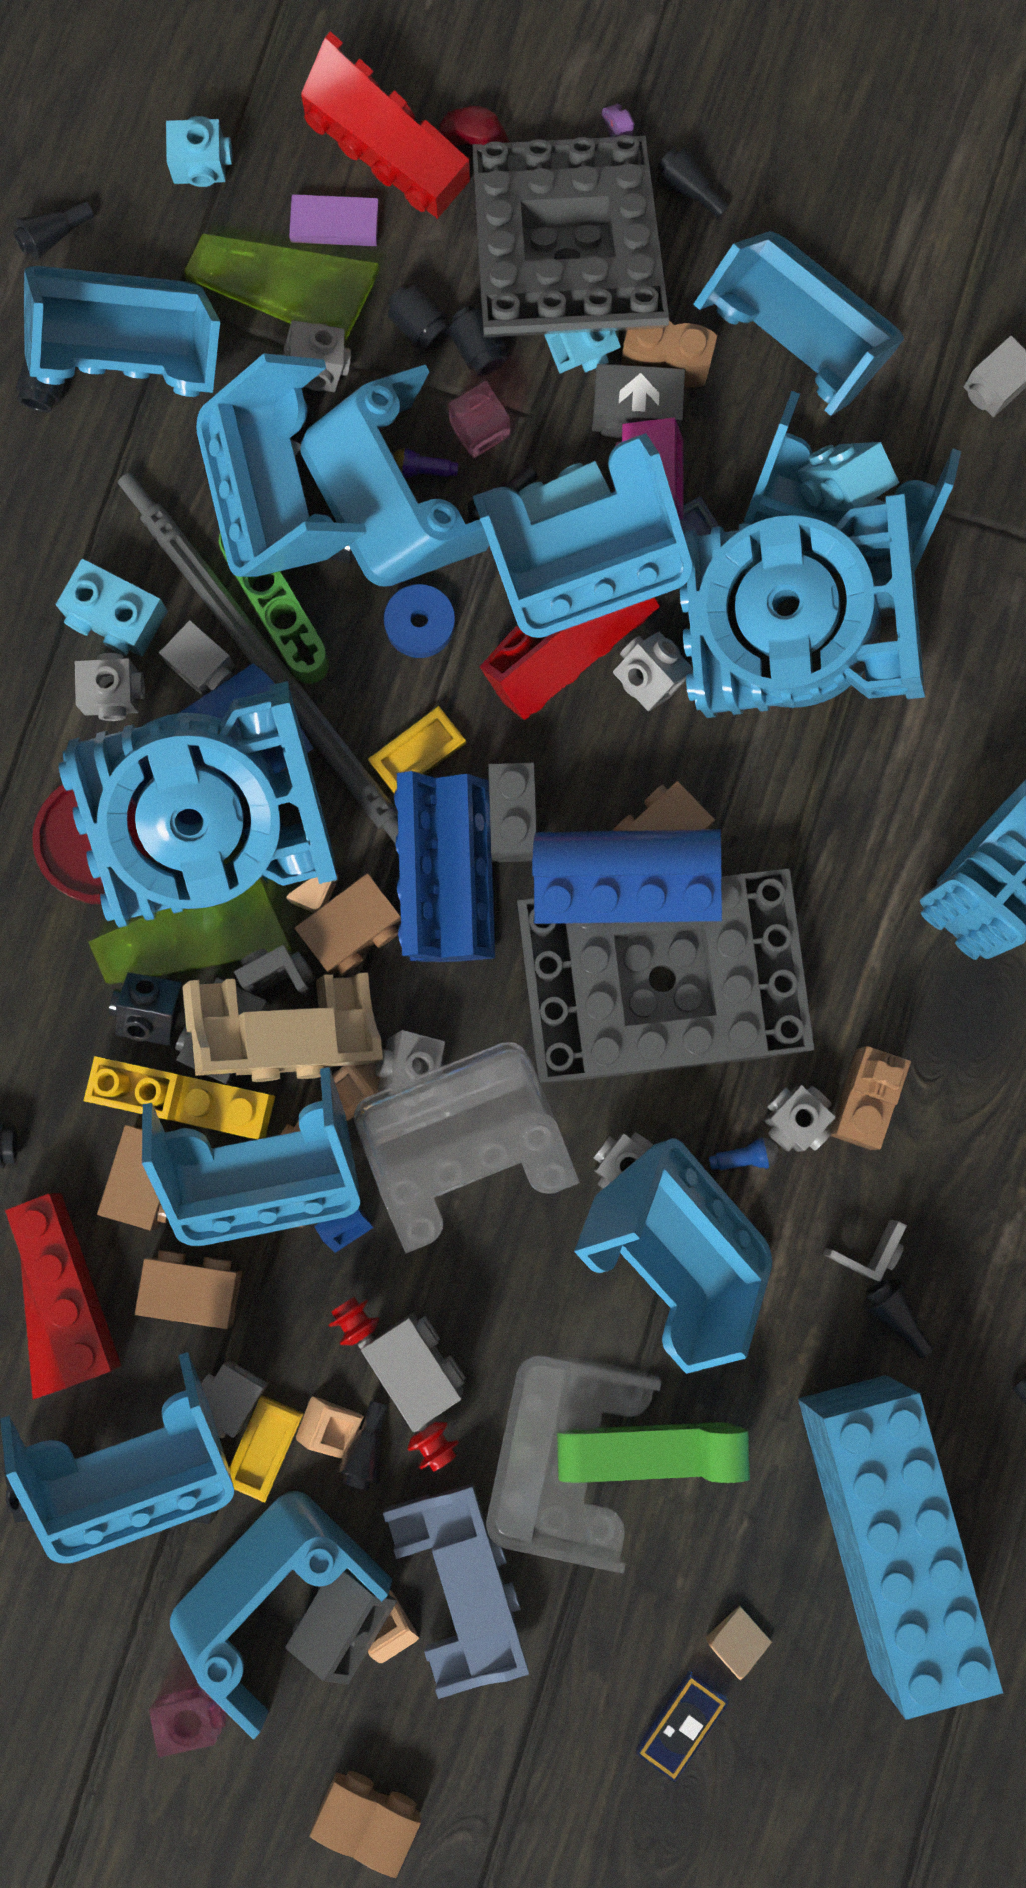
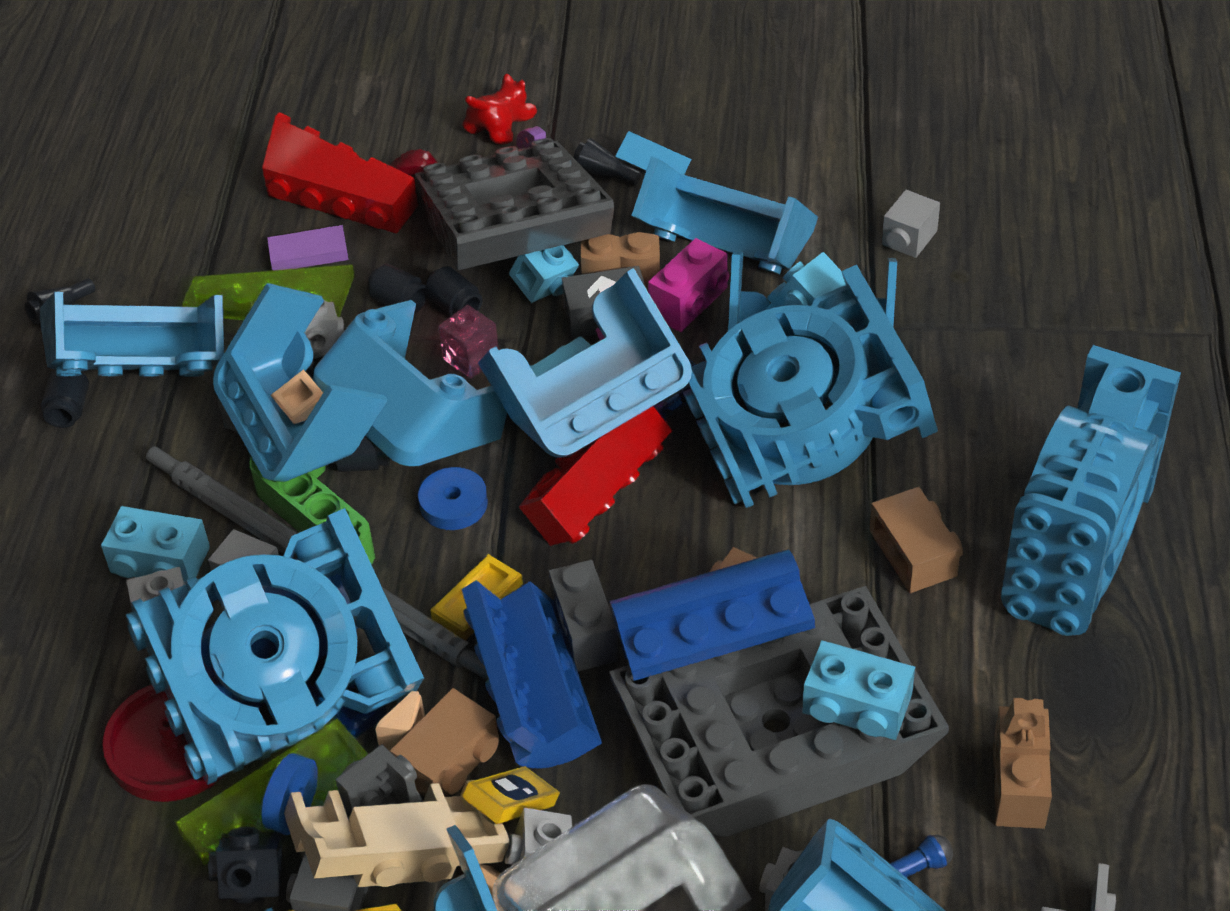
camera: 10 degrees left, 35 degrees down
medium azure brick [166,116,233,187] -> none
light grey brick [613,632,693,711] -> none
light grey brick [763,1085,836,1152] -> none
none -> blue piece [262,753,318,835]
none -> light nougat slope [271,369,323,424]
none -> yellow tile [462,766,560,824]
none -> red animal [463,74,537,144]
none -> dark azure sticker [615,131,692,175]
none -> dark pink brick [648,238,729,332]
none -> medium azure brick [802,640,915,740]
none -> medium nougat brick [870,487,963,593]

